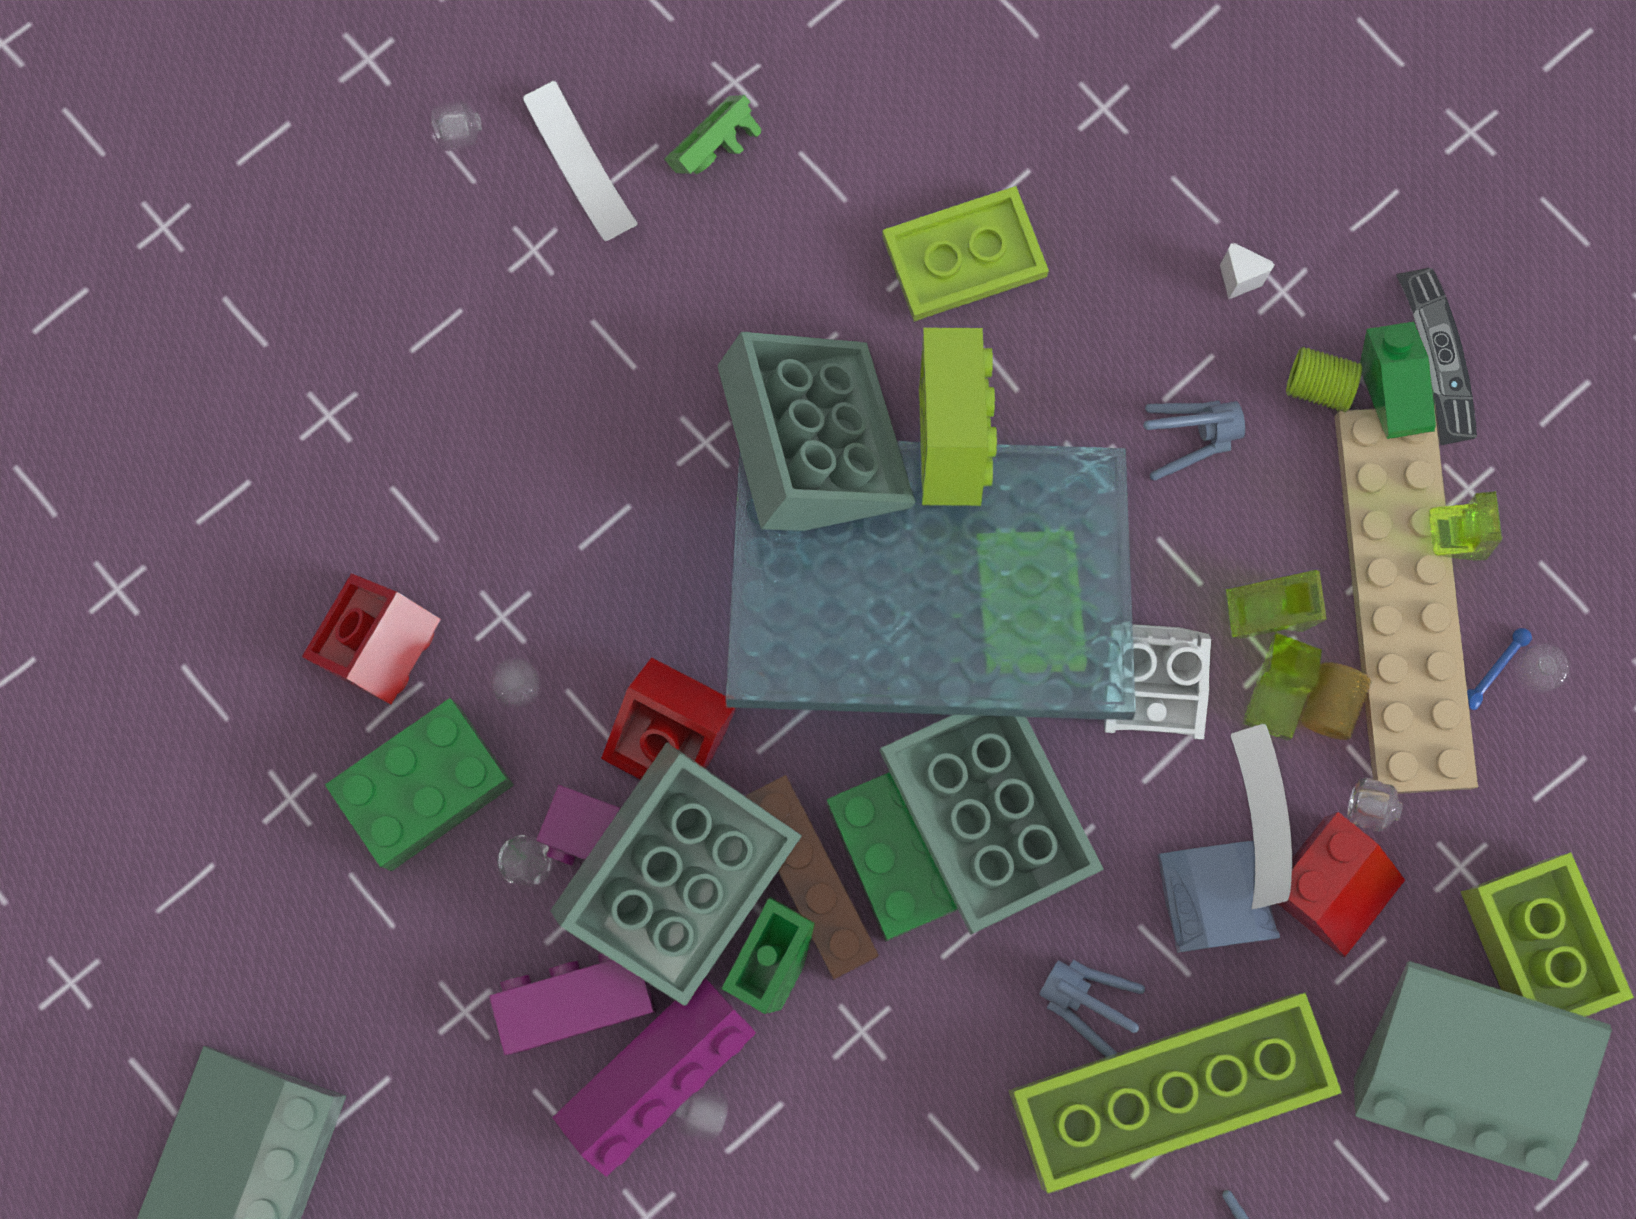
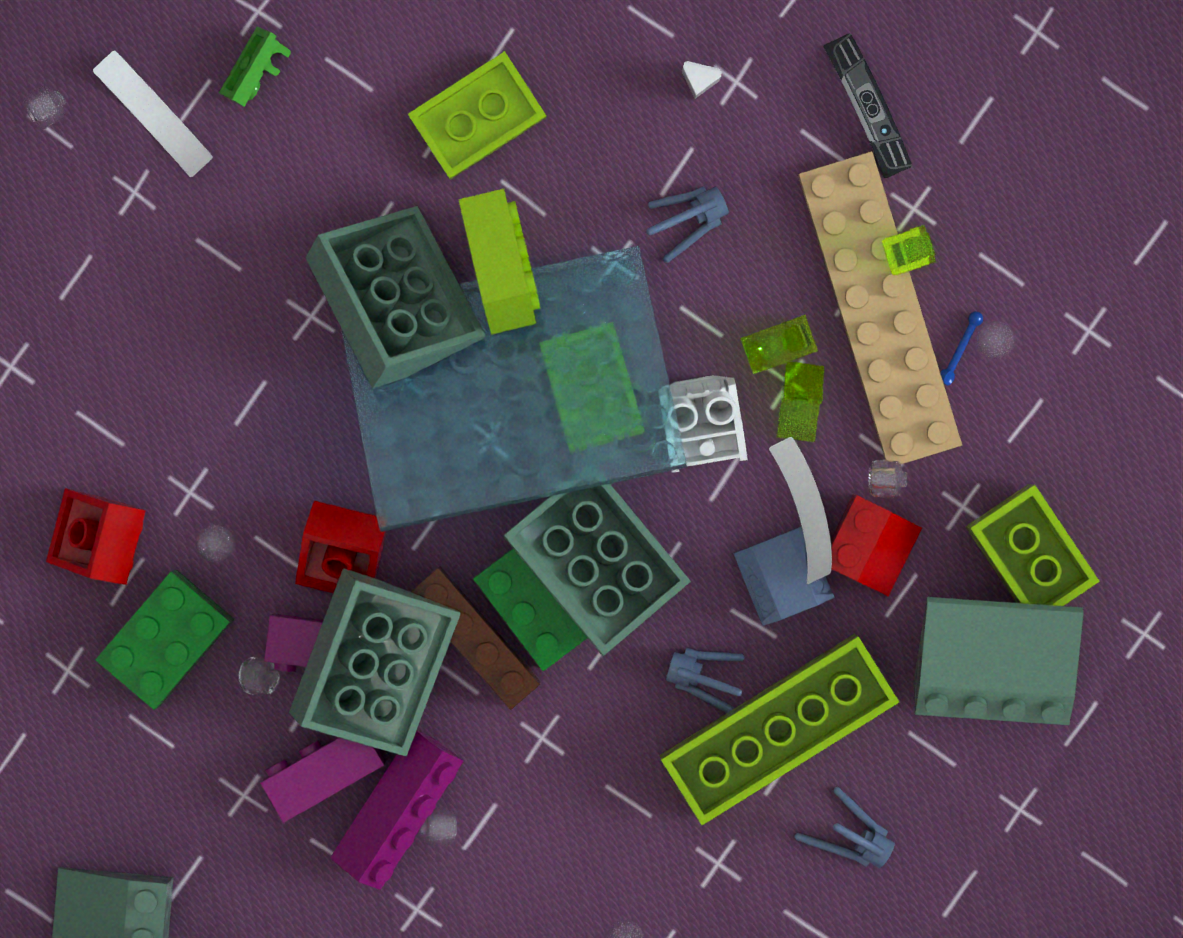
camera: 15 degrees left, 10 degrees up
green slope [722,898,815,1014] -> none
lime piece [1286,346,1362,413] -> none
clear yellow piece [1300,662,1372,740] -> none
green slope [1360,321,1436,439] -> none

